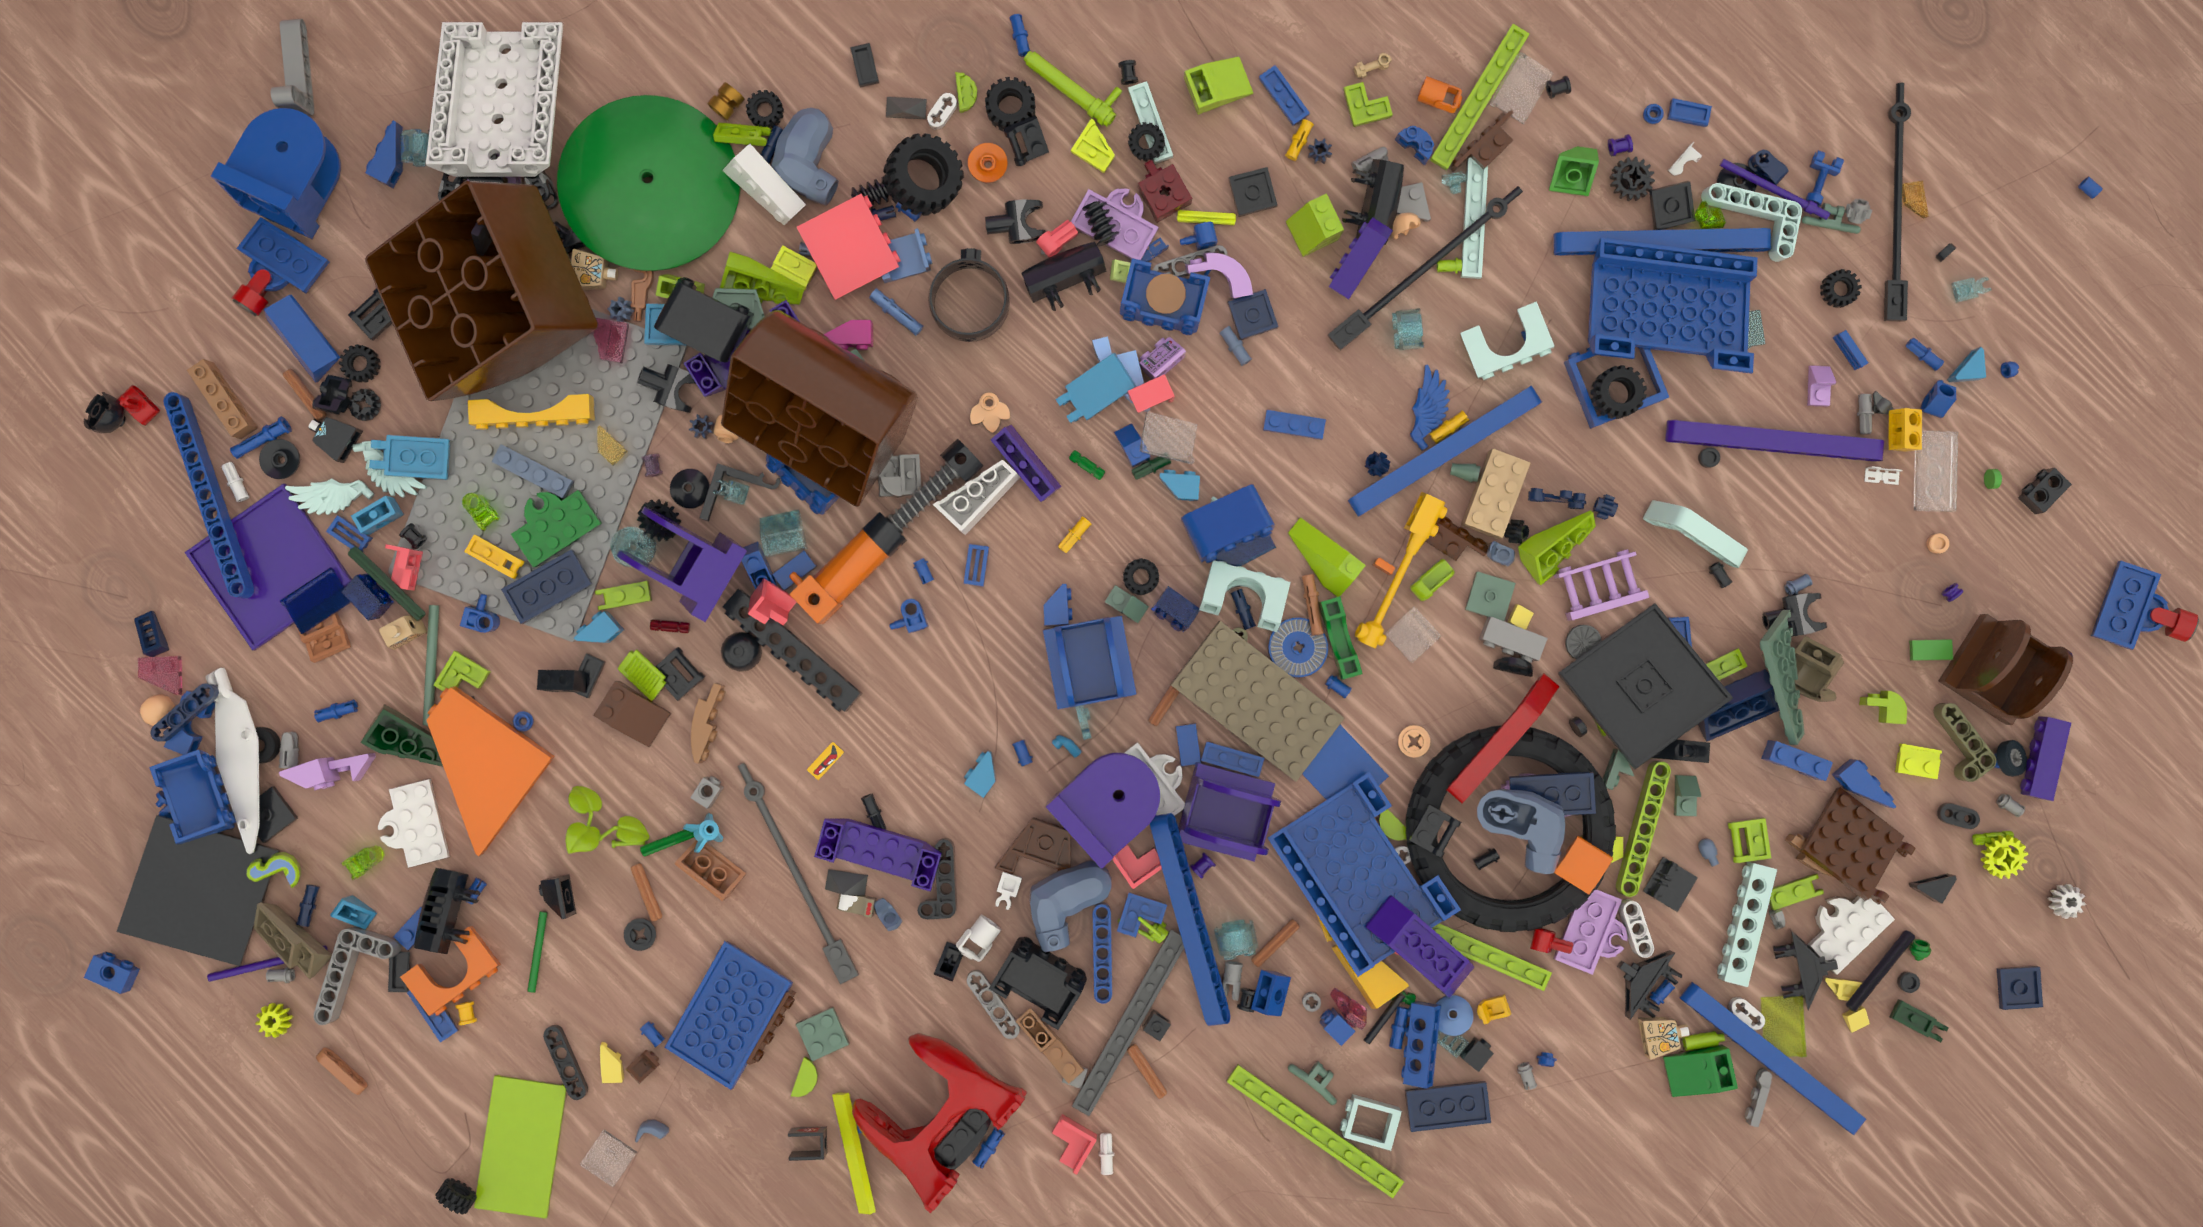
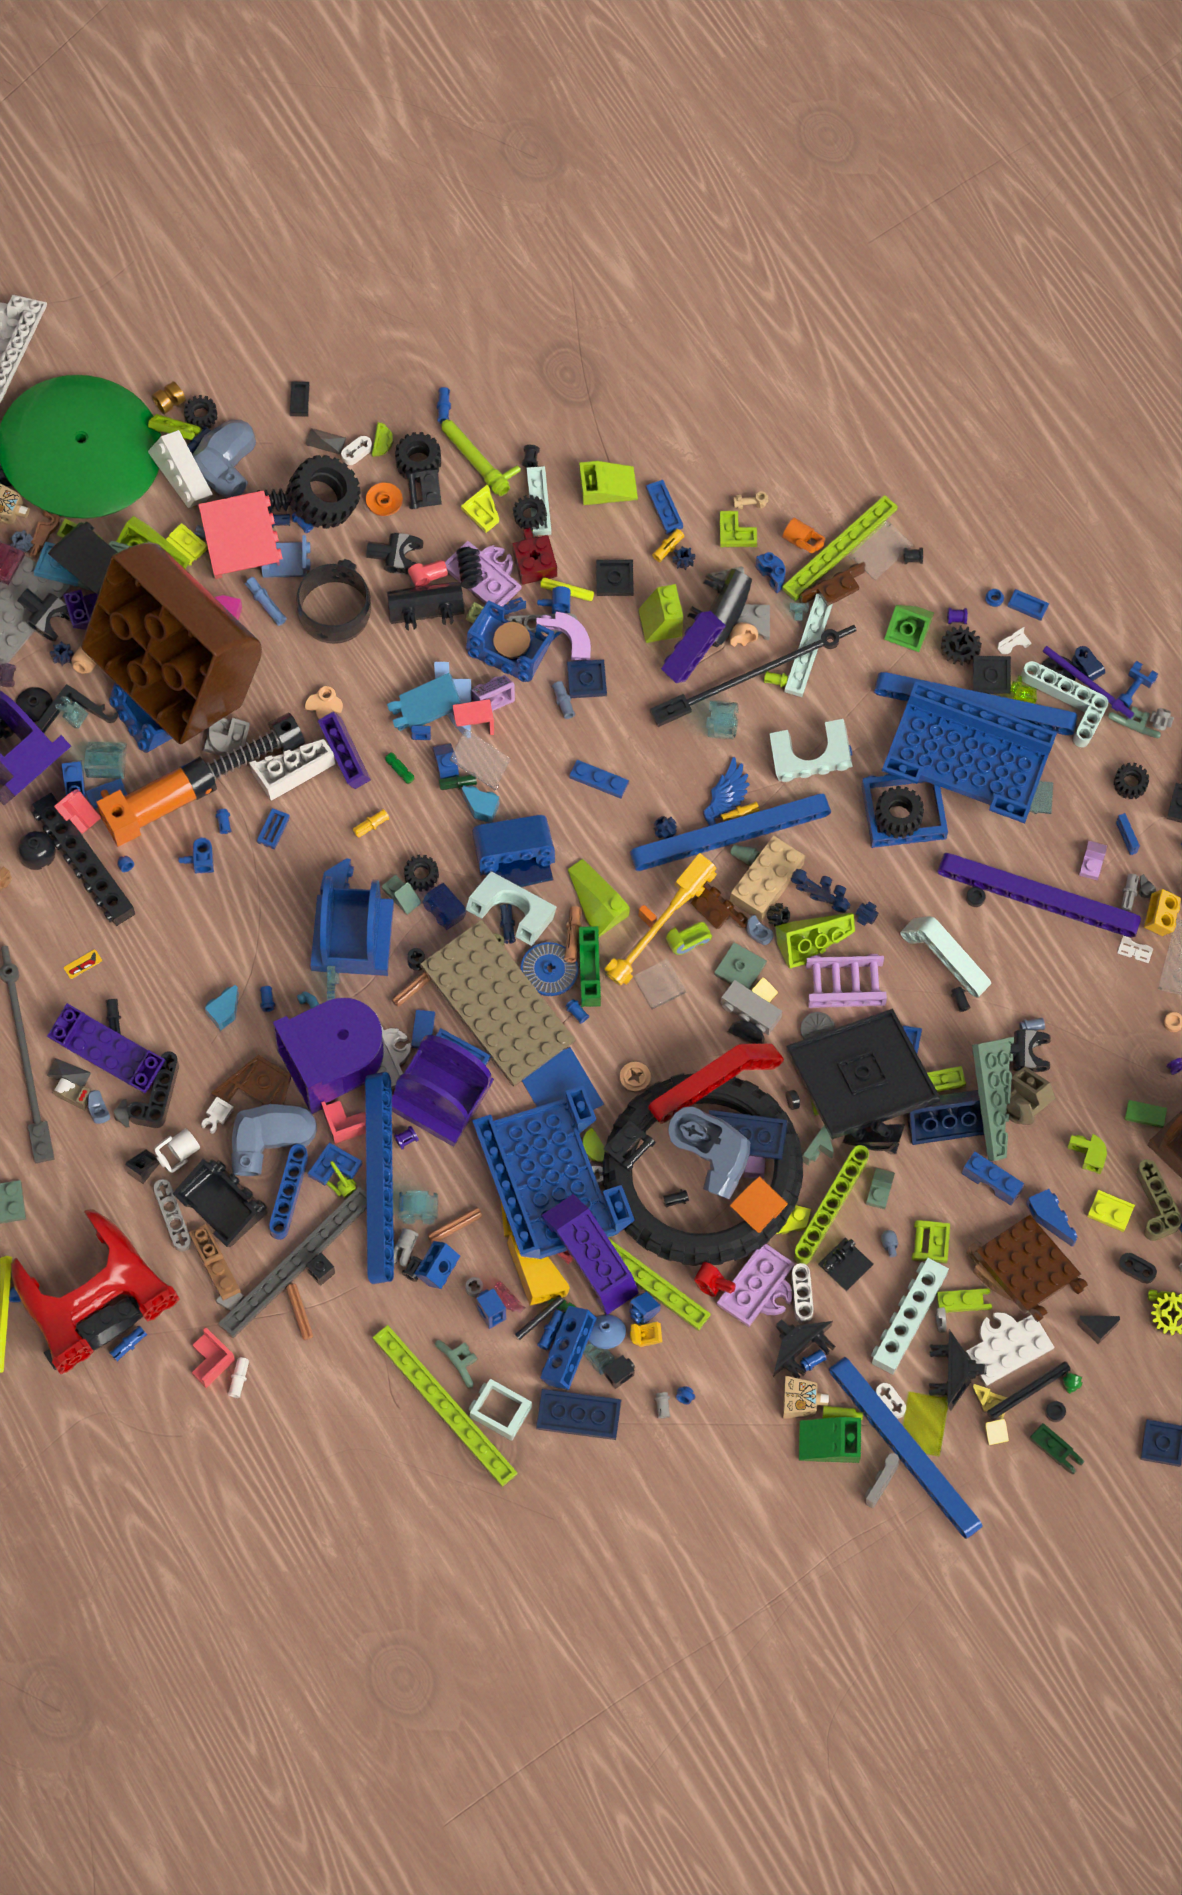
camera: 15 degrees right, 20 degrees down
none -> dark grey piece [114,1099,130,1128]
none -> blue hinge [117,856,134,872]
none -> black bush [408,948,425,971]
none -> blue tile [411,725,431,740]
none -> blue slope [629,1292,661,1325]

